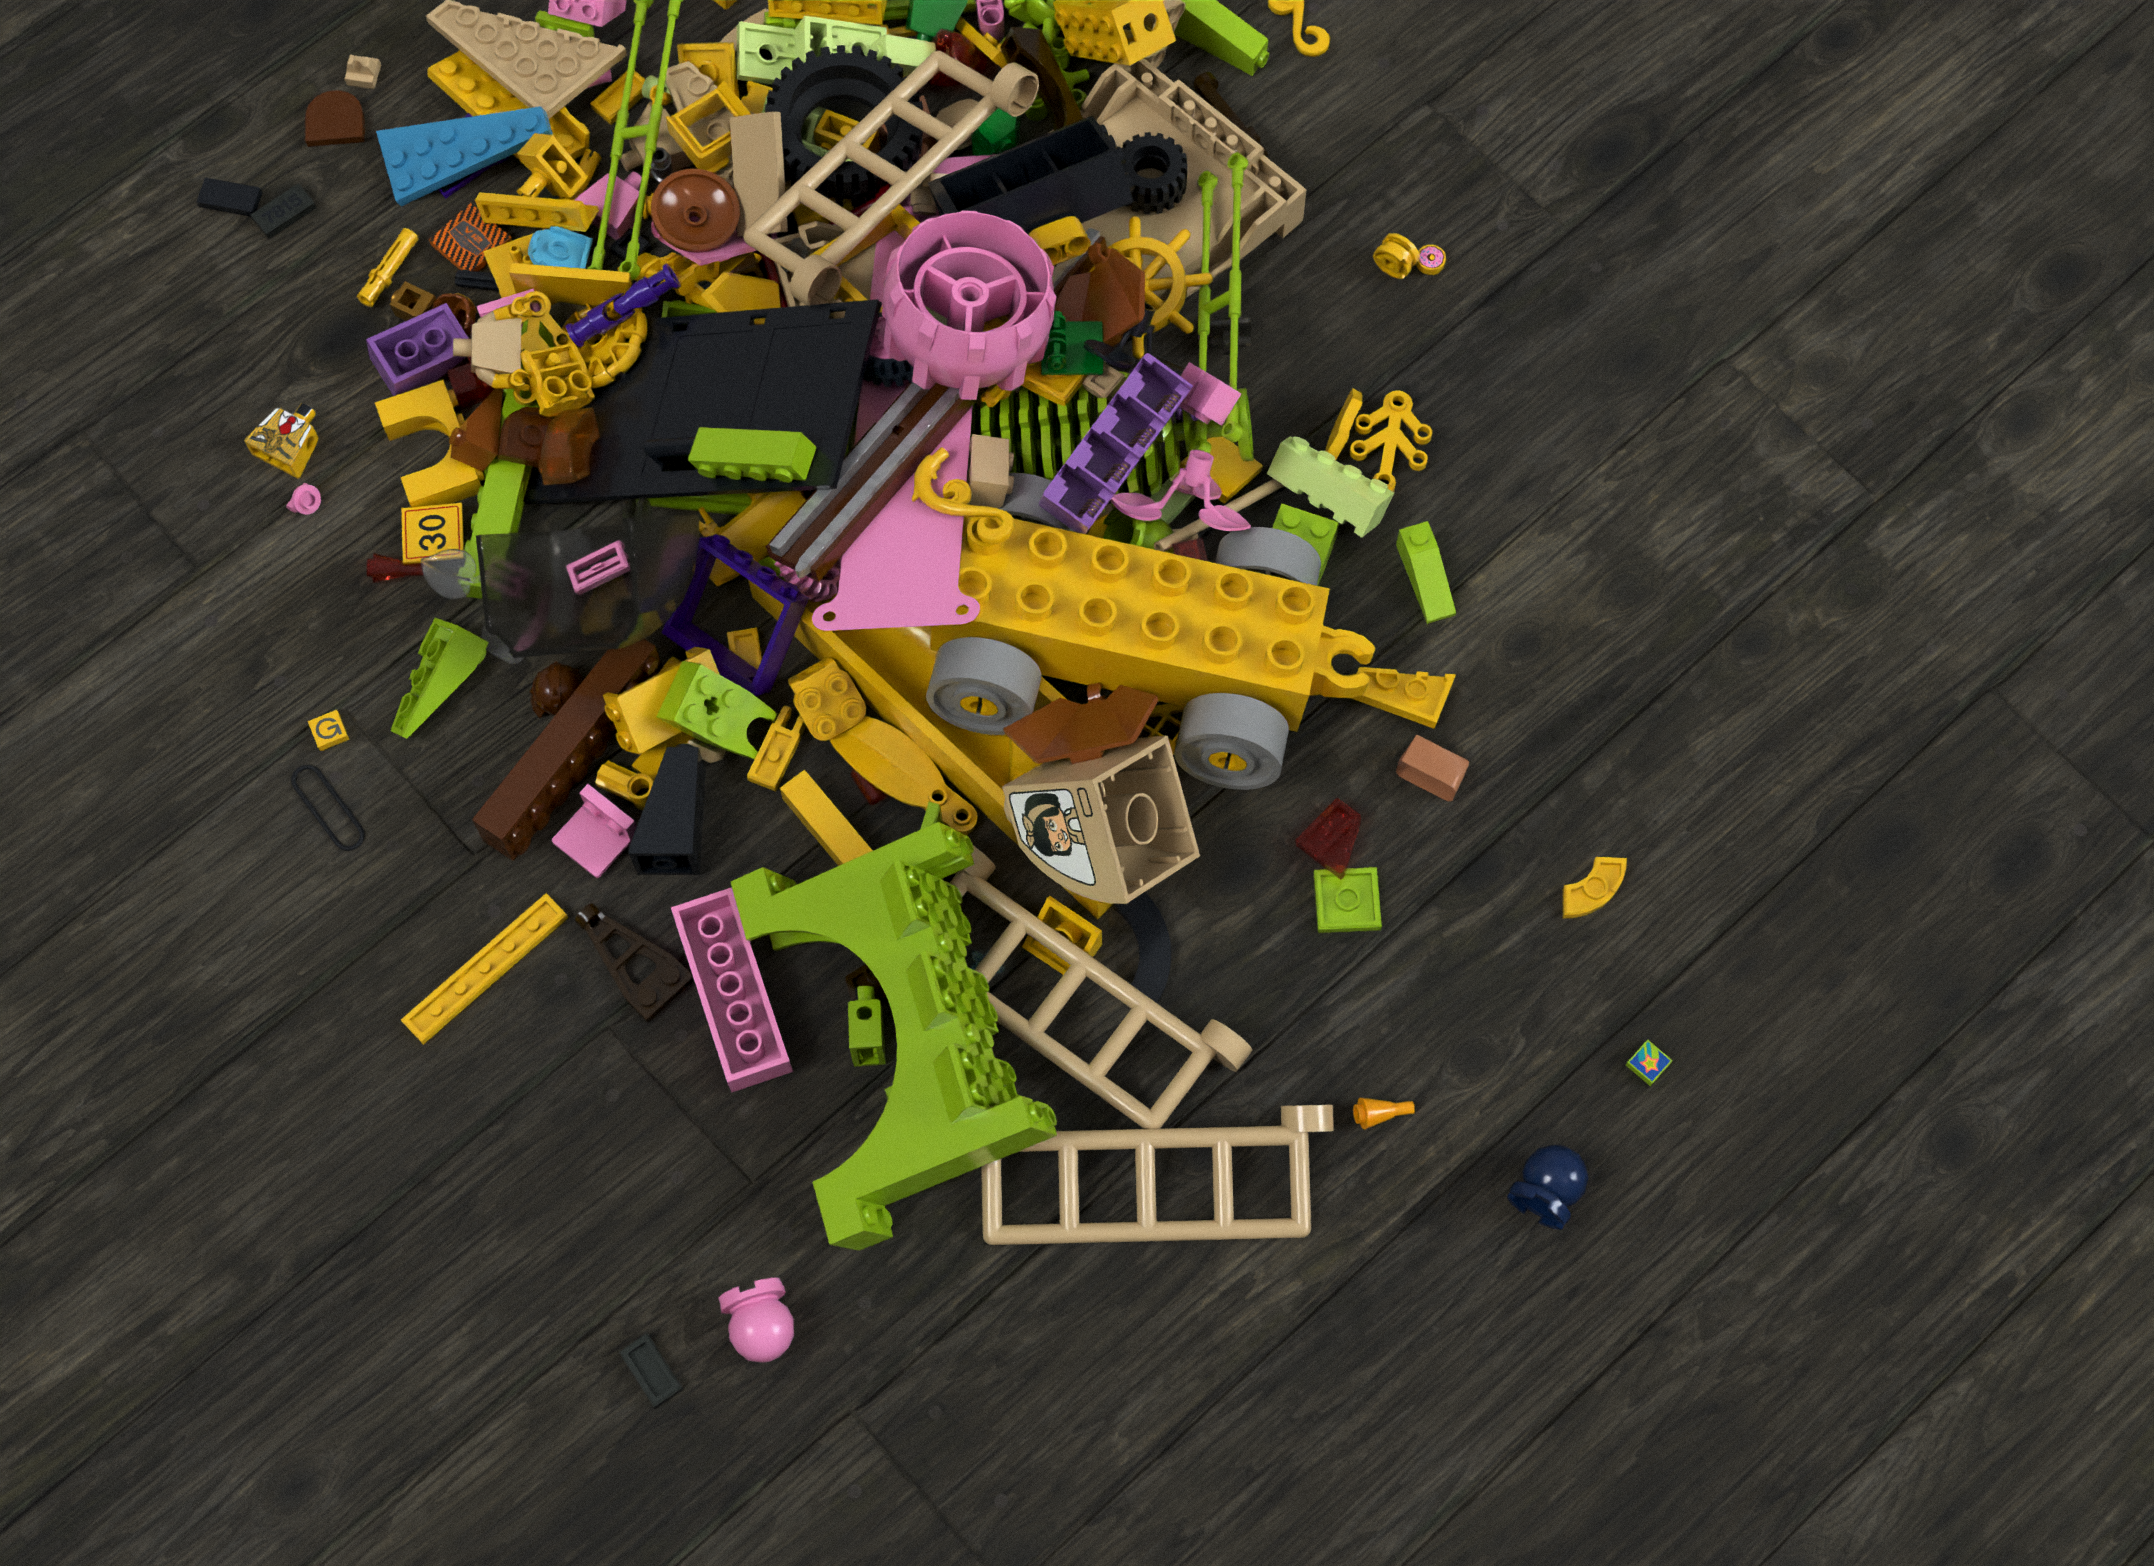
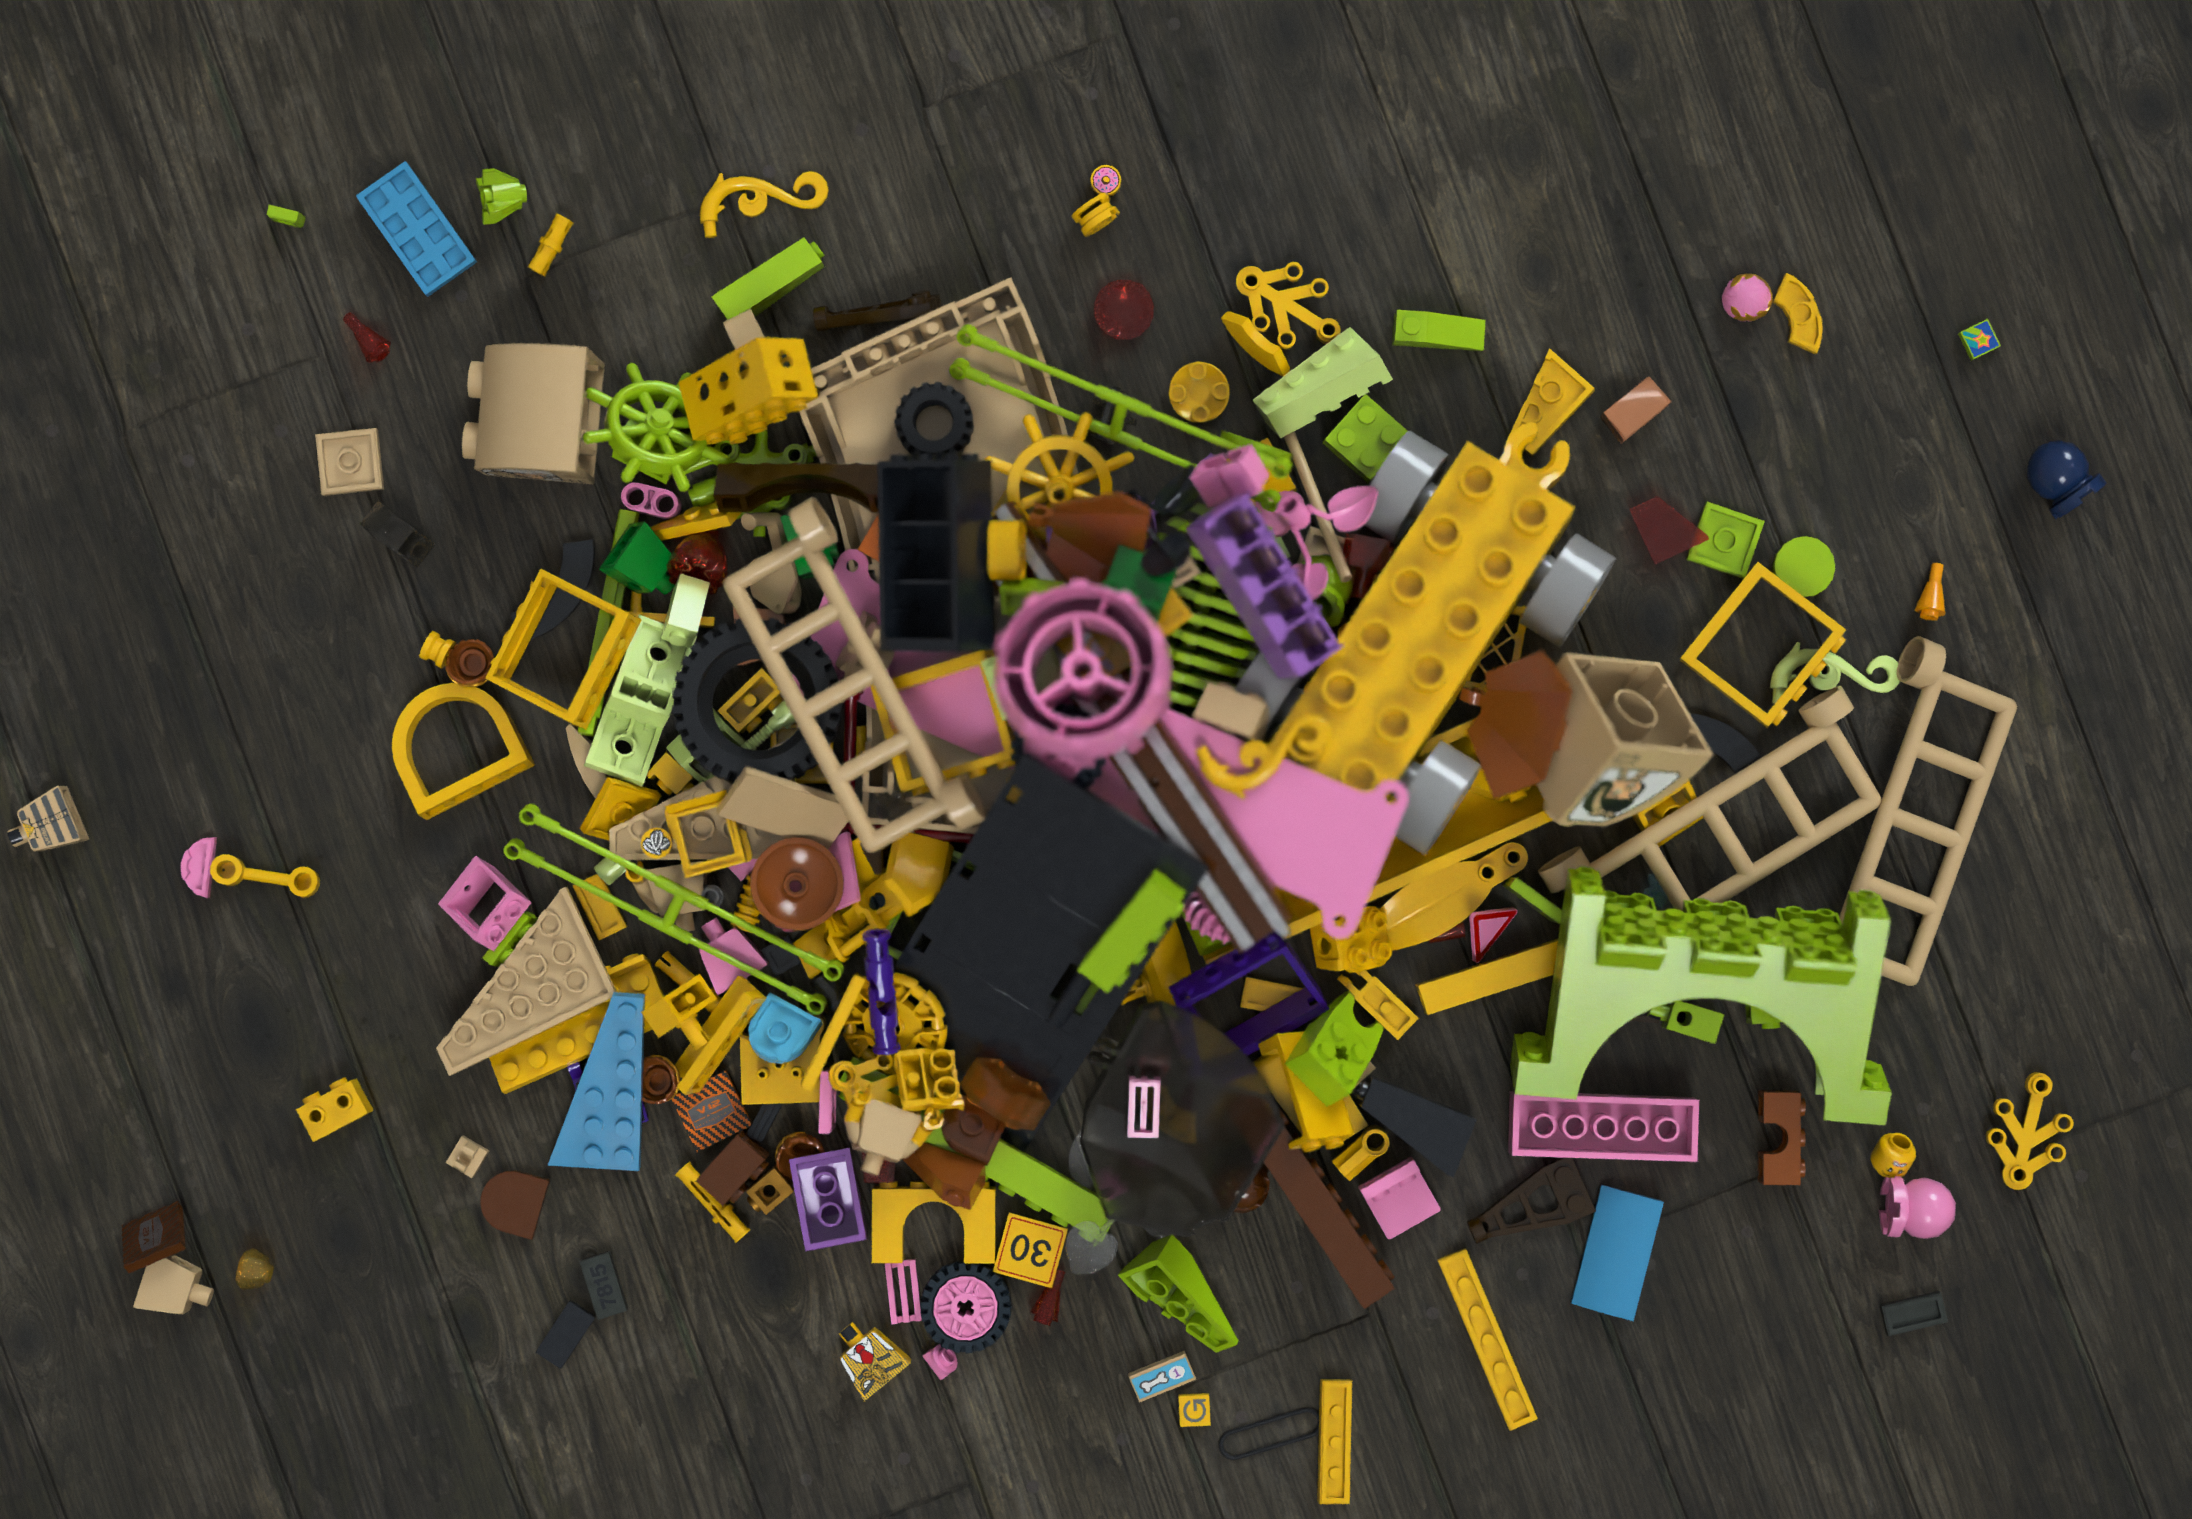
camera: 65 degrees left, 20 degrees up
none -> tile [641,828,673,859]
none -> dark orange hair [642,1055,681,1105]
none -> reddish brown brick [696,1130,770,1206]
none -> bright pink tile [885,1259,922,1324]
none -> wheel [920,1260,1012,1353]
none -> clear red dish [1094,279,1154,340]
none -> slope [1128,1350,1196,1402]
none -> yellow dish [1169,361,1230,423]
none -> yellow tile [1317,1379,1352,1504]
none -> piece [1469,907,1517,963]
none -> dark azure slope [1571,1184,1664,1321]
none -> yellow window [1680,562,1846,728]
none -> bright pink hair [1722,273,1773,322]
none -> dark orange arch [1758,1090,1806,1185]
none -> yellowish green plant [1770,642,1900,704]
none -> lime tile [1773,536,1835,597]
none -> yellow head [1870,1133,1916,1178]
none -> yellow plant [1985,1072,2074,1190]

